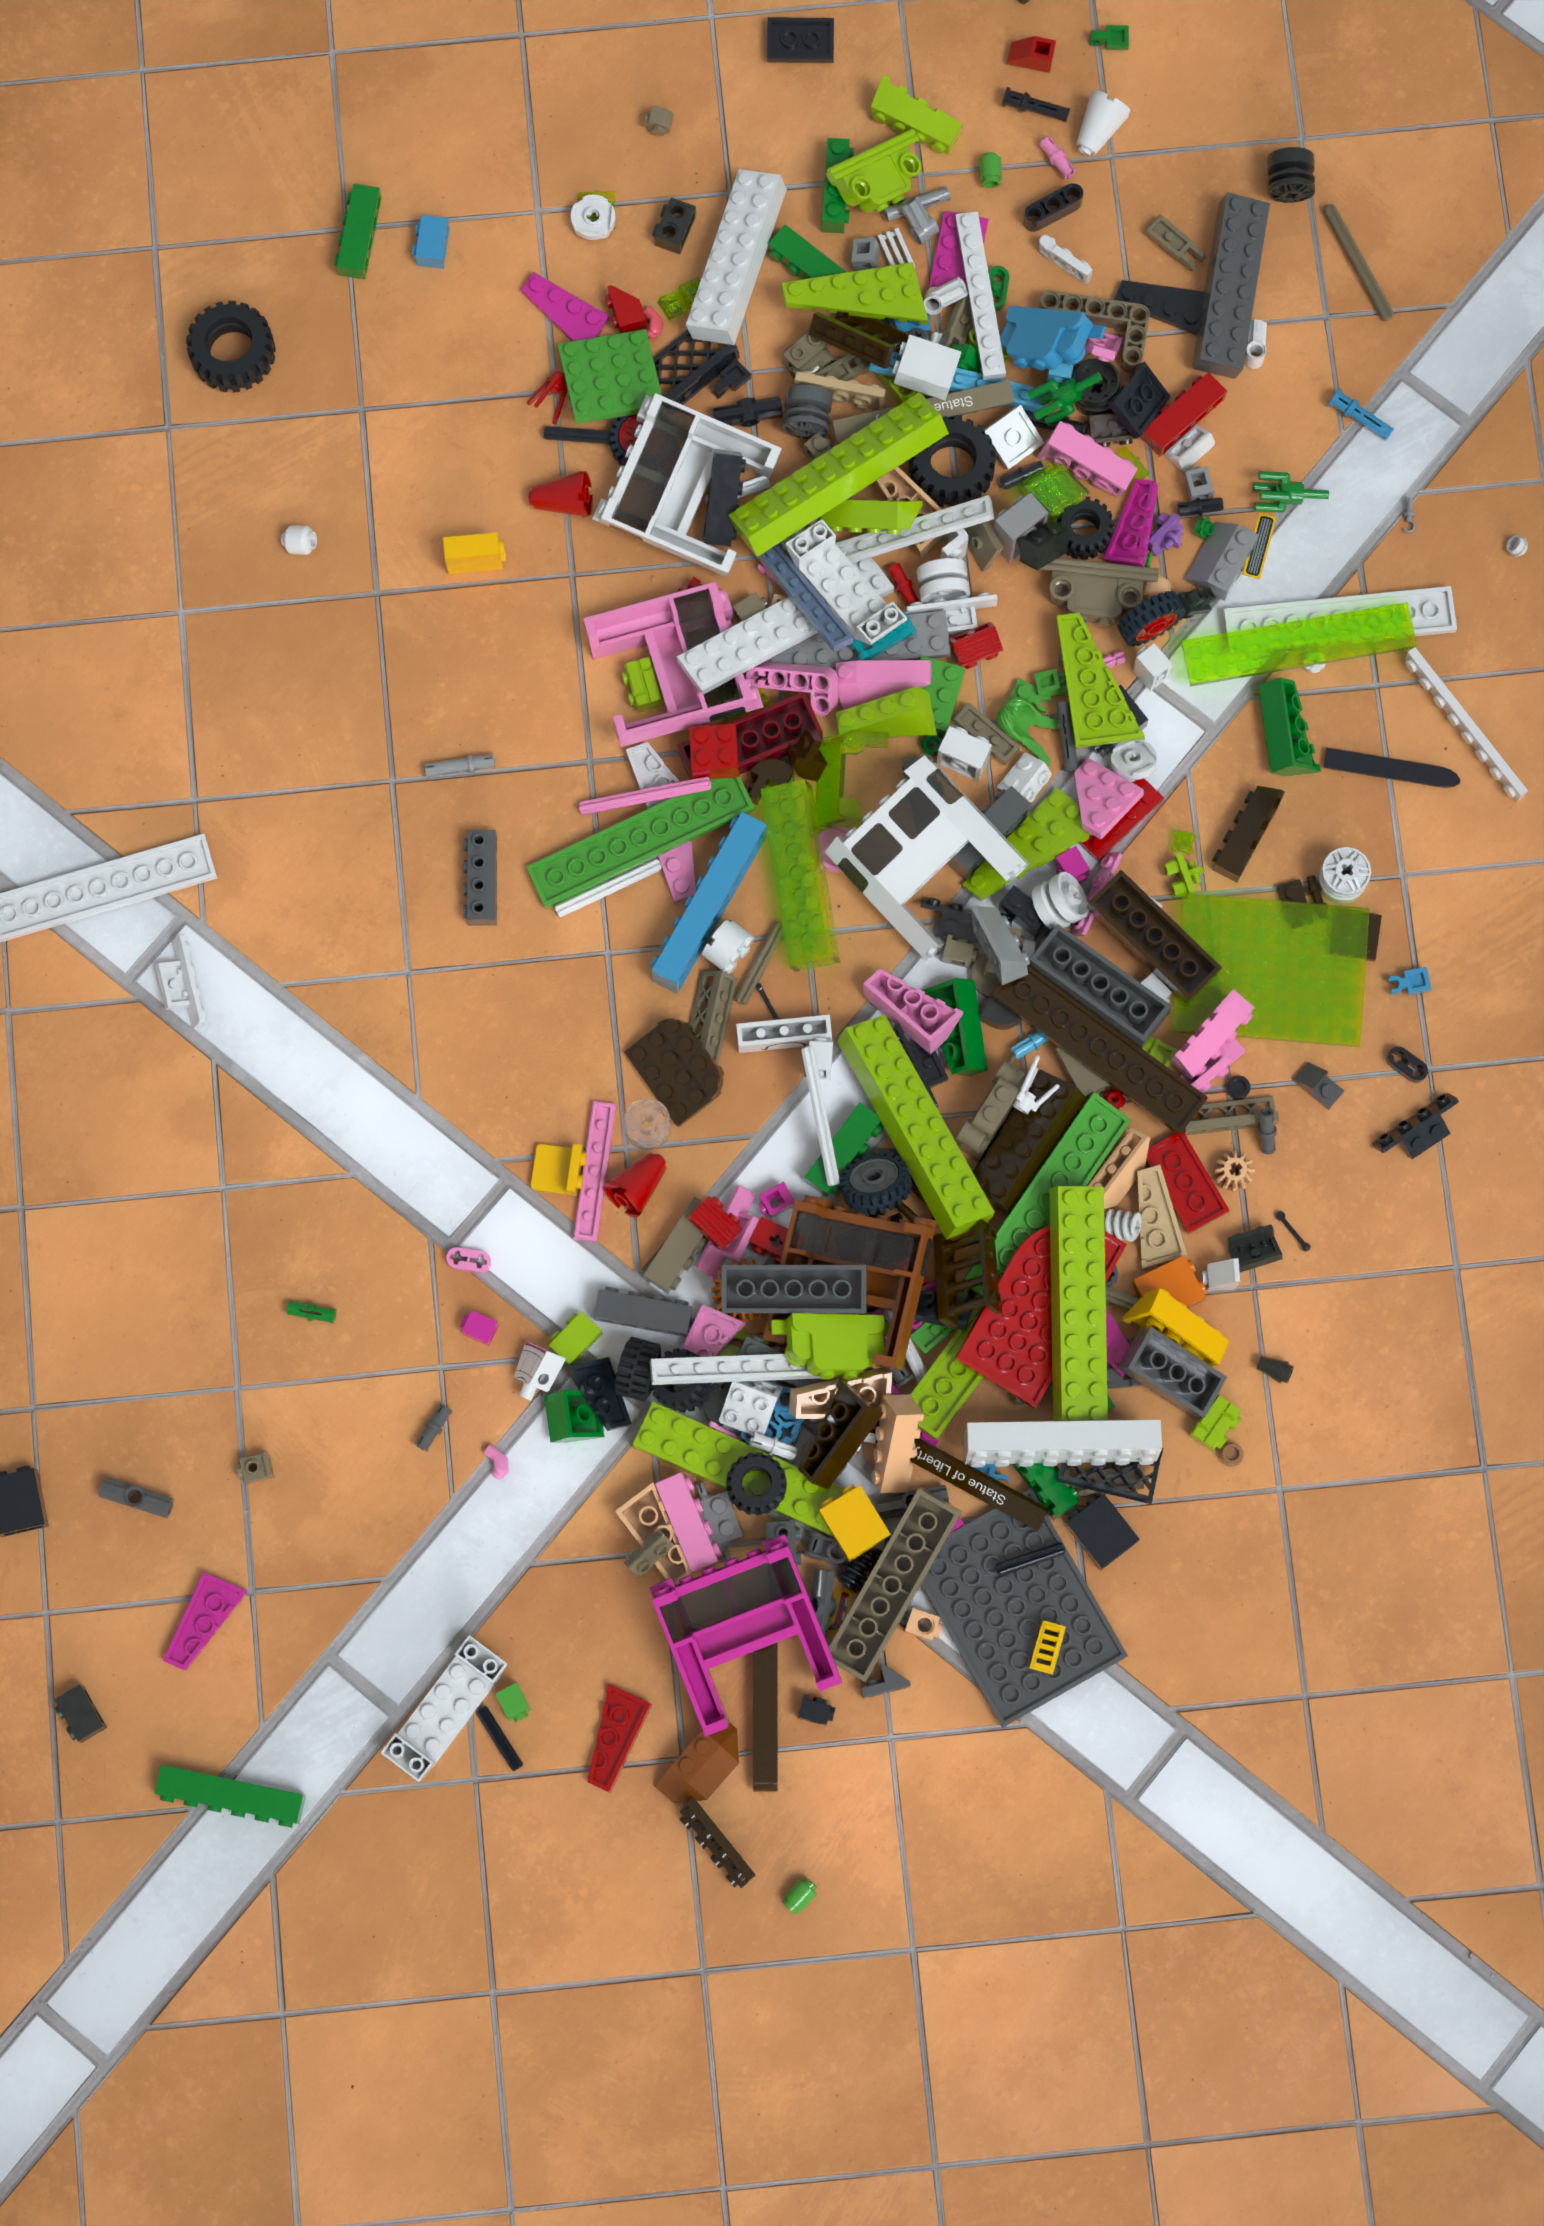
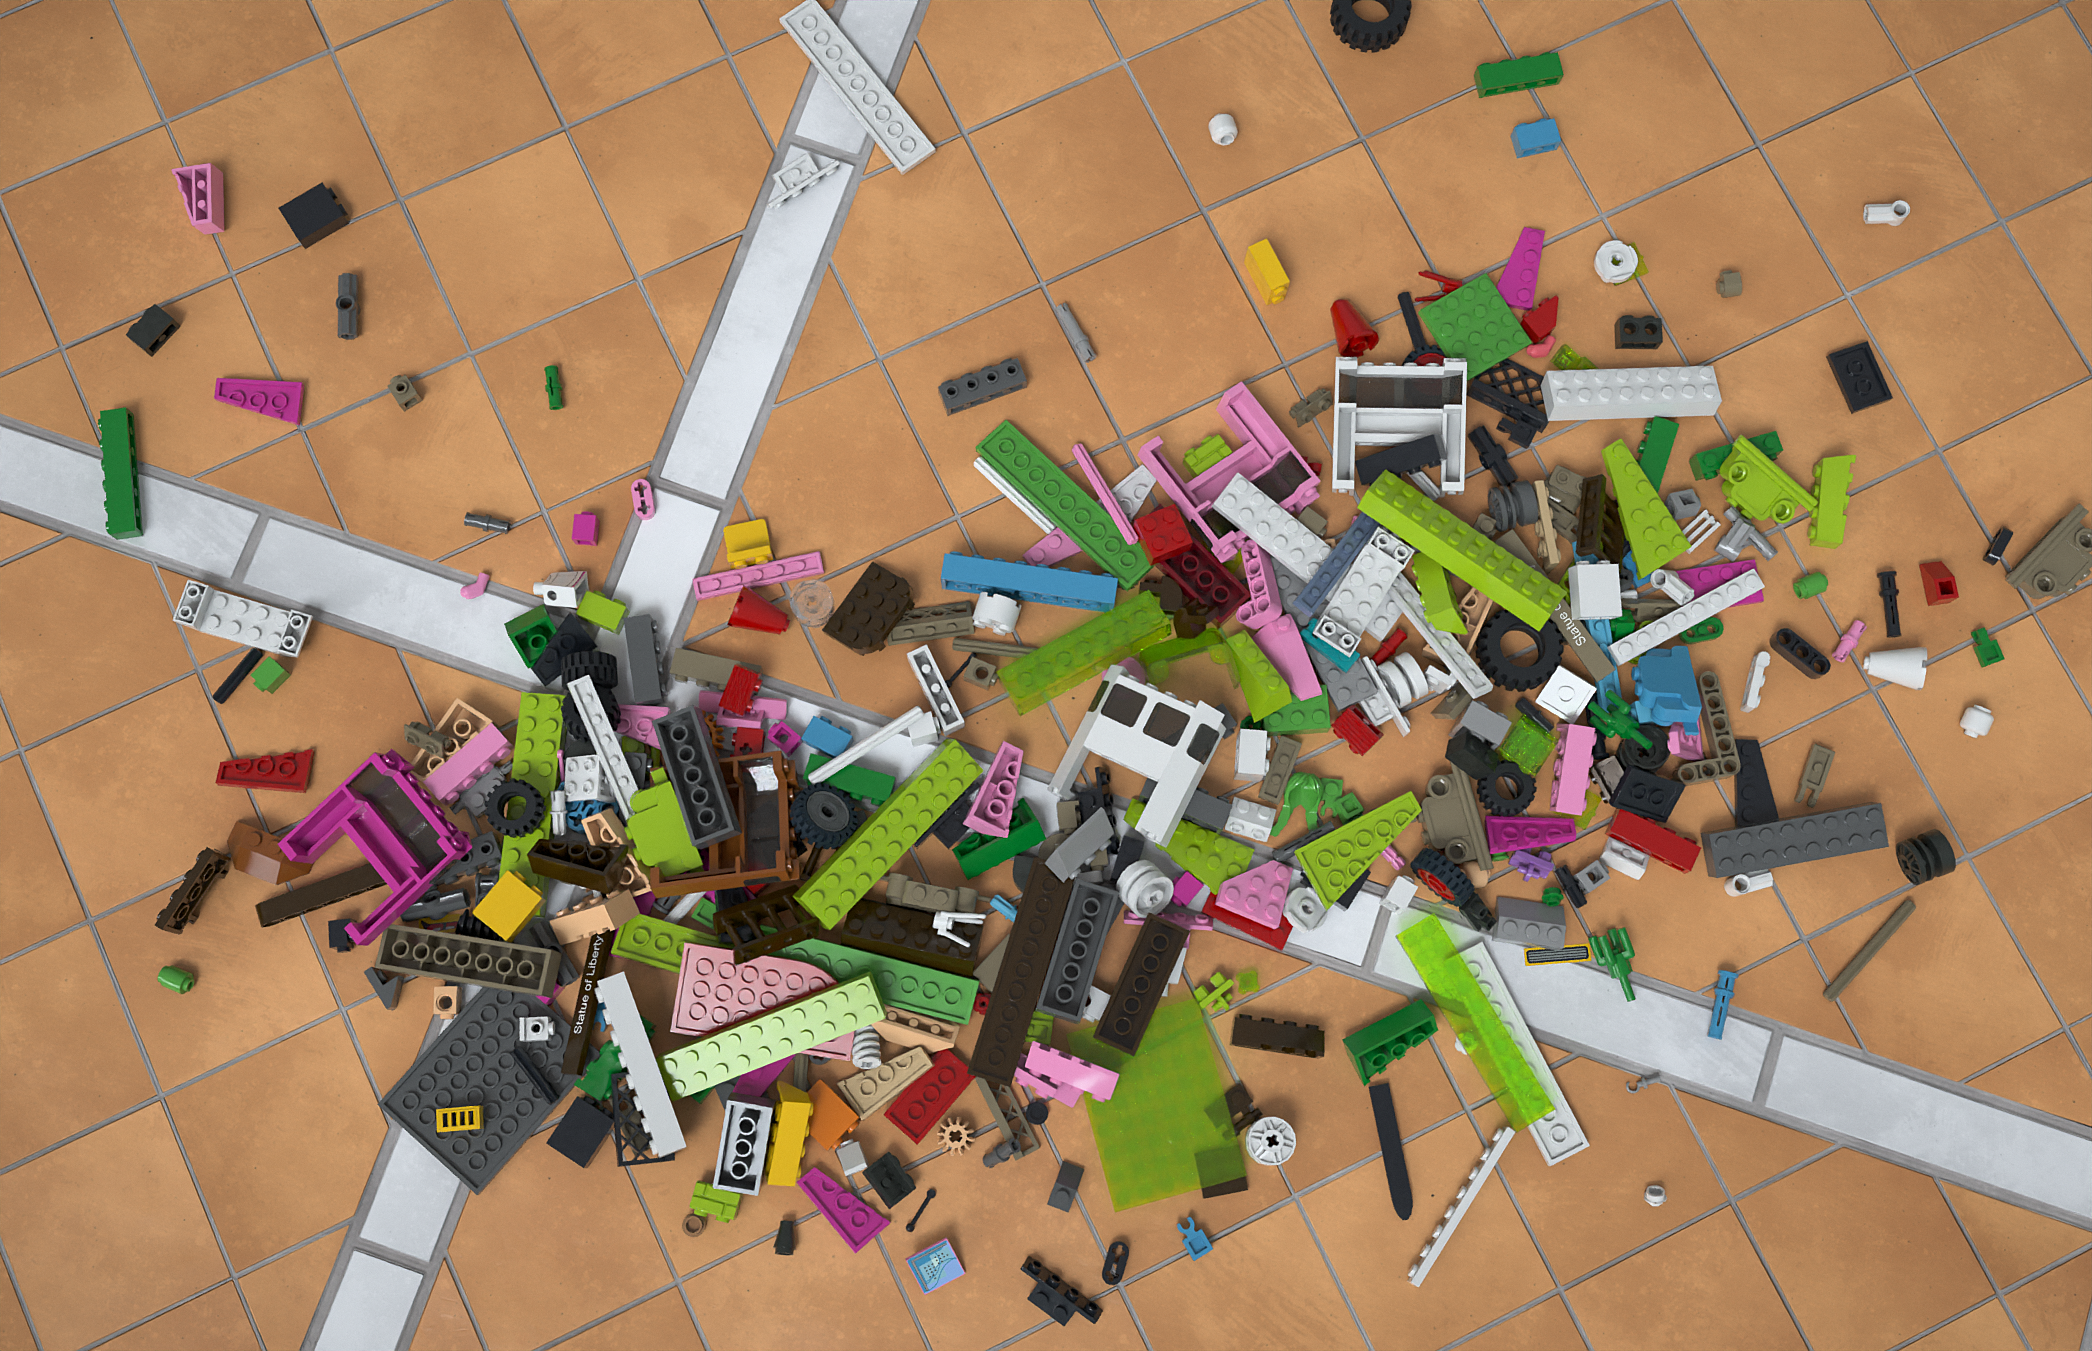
camera: 65 degrees right, 0 degrees up
none -> white brick [520,1017,555,1042]
none -> dark pink wing [797,1167,891,1254]
none -> dark azure brick [801,716,854,759]
none -> piece [905,1237,966,1295]
none -> dark tan brick [963,657,999,691]
none -> dark tan hinge [1289,388,1333,427]
none -> white head [1960,705,1994,738]

